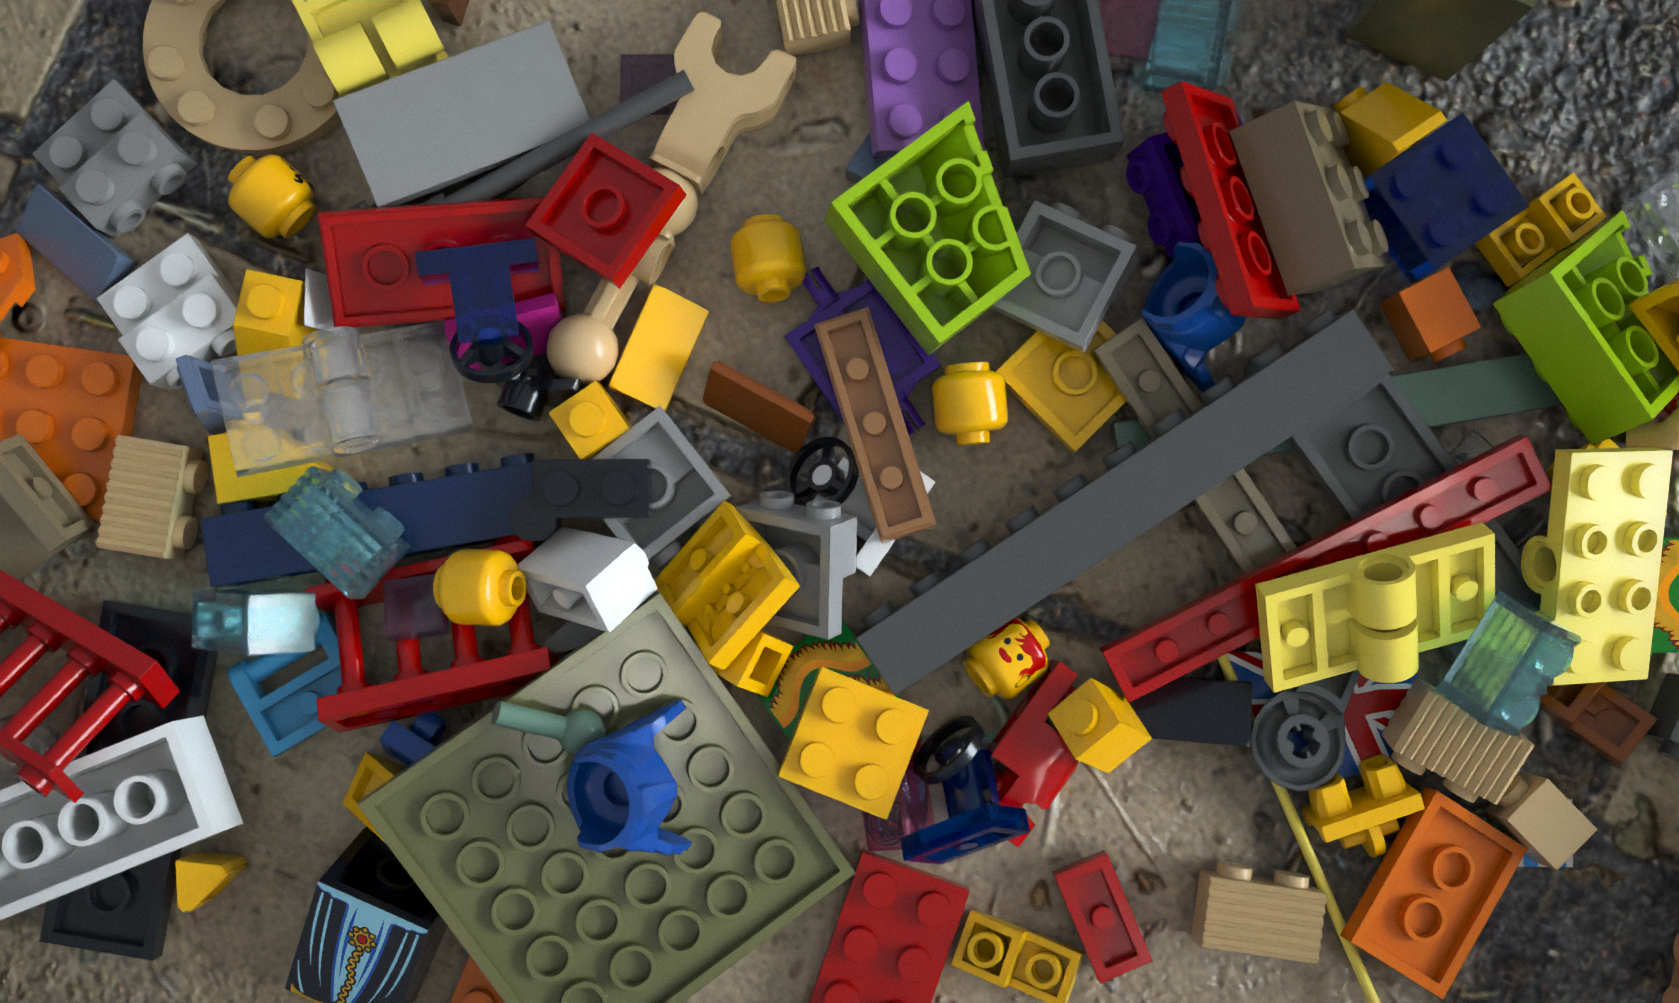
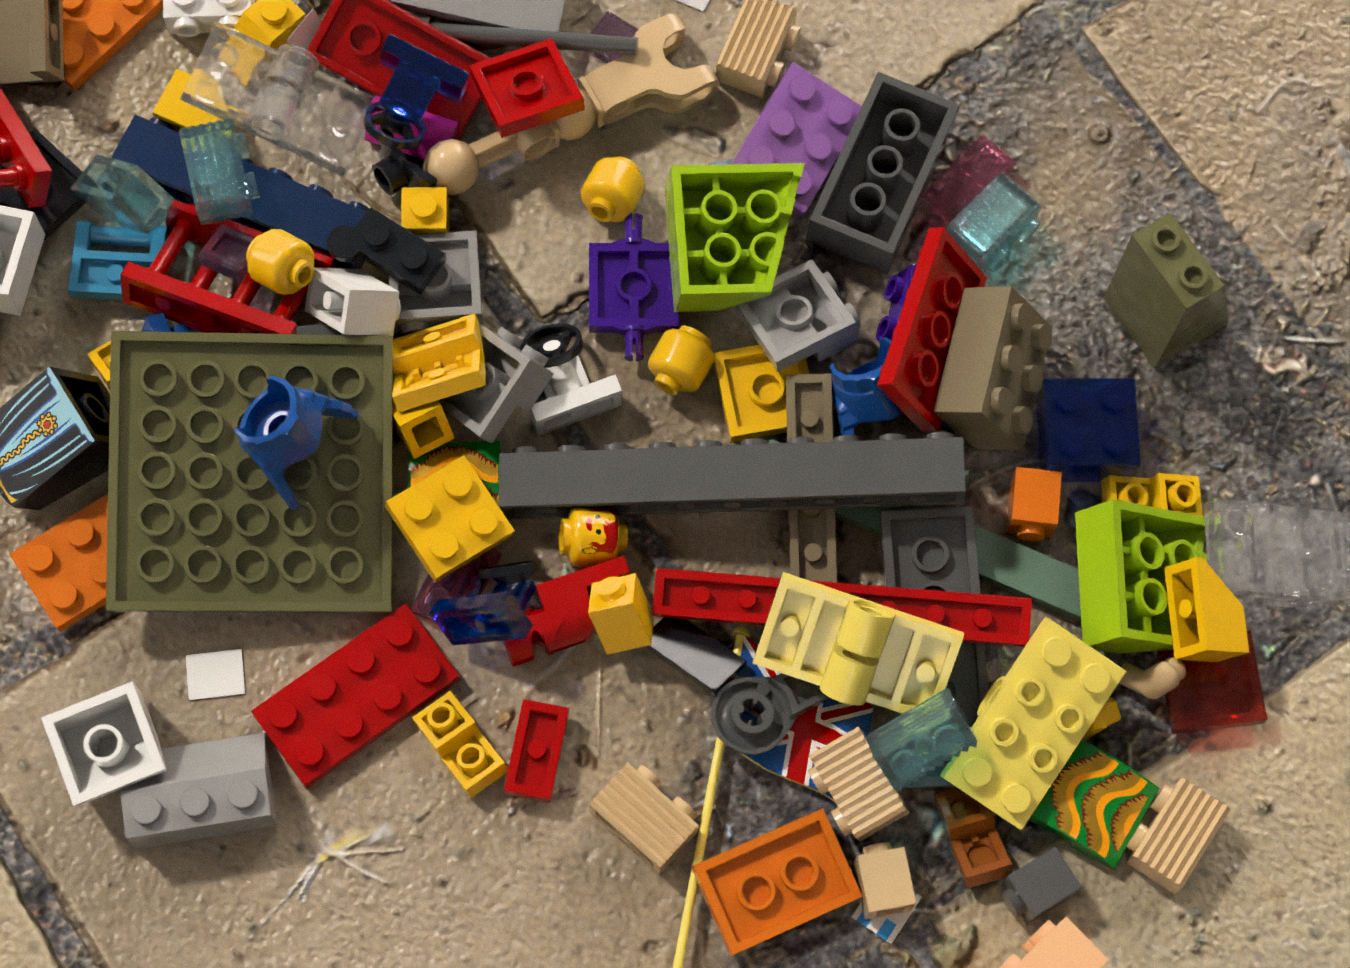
camera: 25 degrees right, 15 degrees down
tan brick [95,435,208,560] -> none
sand blue slope [175,354,252,435] -> none
sand green bar [492,700,606,756] -> none
yellow slope [609,284,710,412] -> none
dark orange slope [703,360,818,453] -> none
medium nougat tile [814,307,937,544] -> none
yellow hips [1301,754,1425,858] -> none
yellow slope [1333,82,1447,180] -> none

